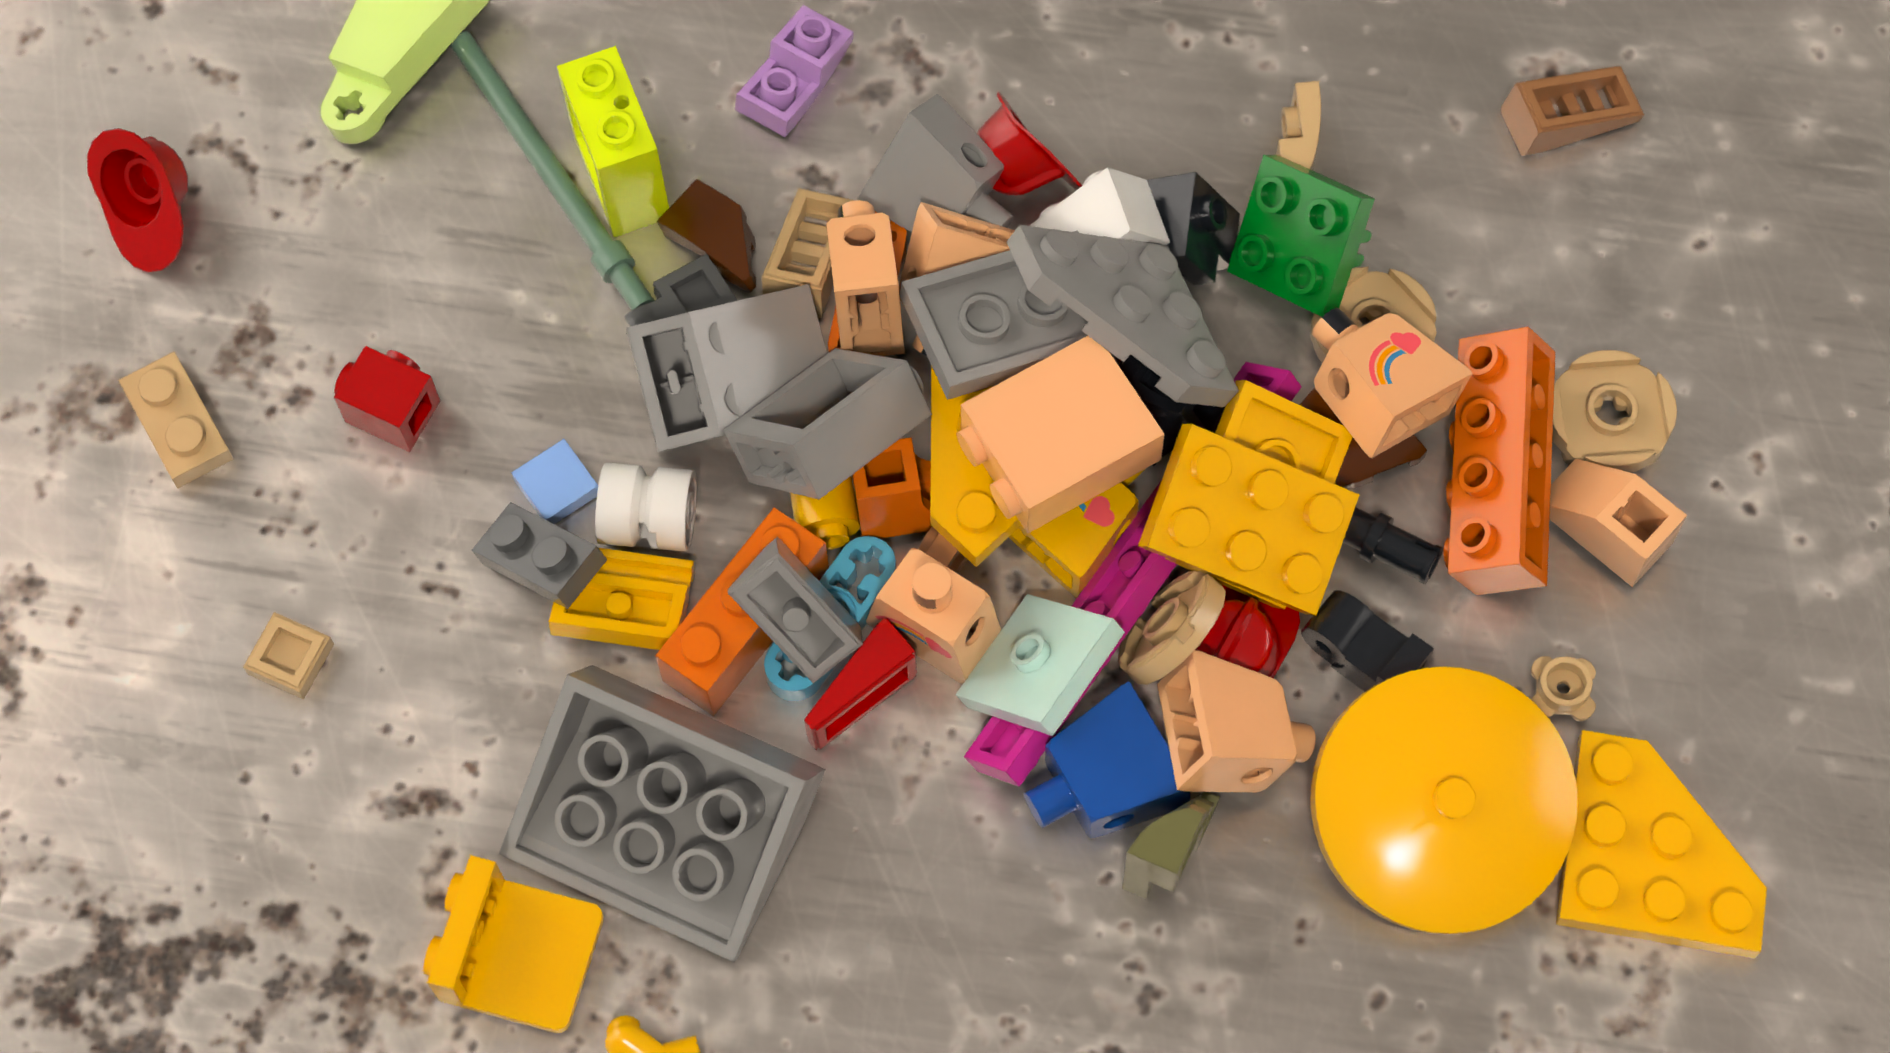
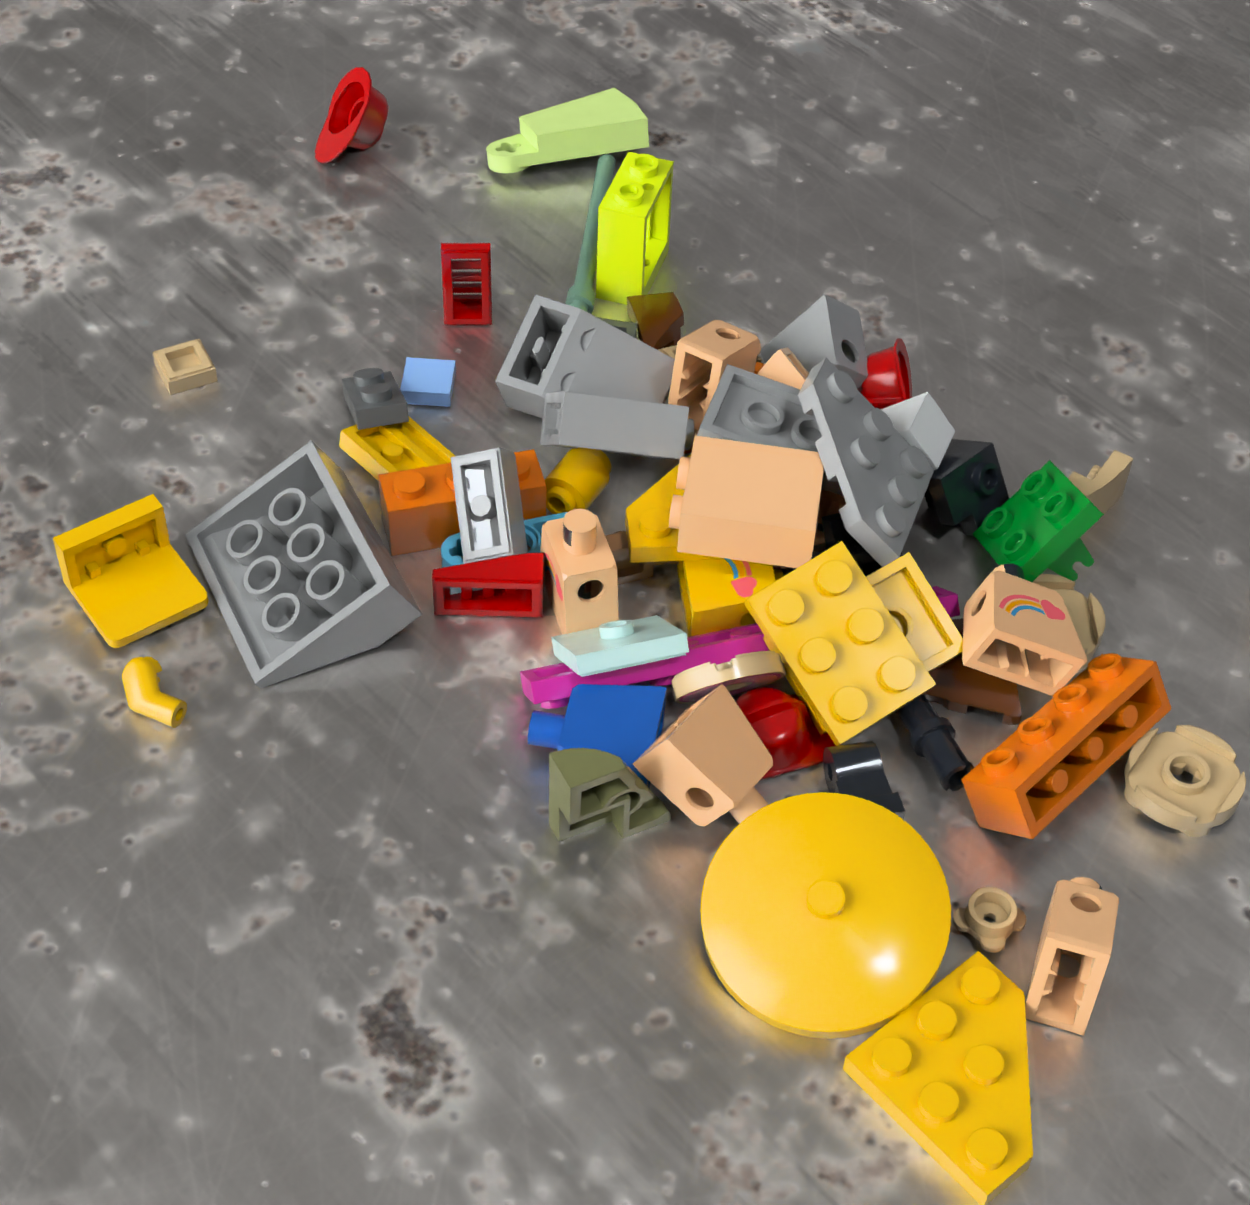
camera: 35 degrees right, 20 degrees down
tan plate [118,351,234,489] -> none
red brick [334,345,440,452] -> none
white wheel [595,463,697,552] -> none
lavender slope [735,5,854,138] -> none
orange brick [851,437,932,539] -> none
light nougat slope [1550,459,1687,587] -> none
none -> red slope [441,243,492,325]
none -> light nougat torso [1025,877,1119,1036]

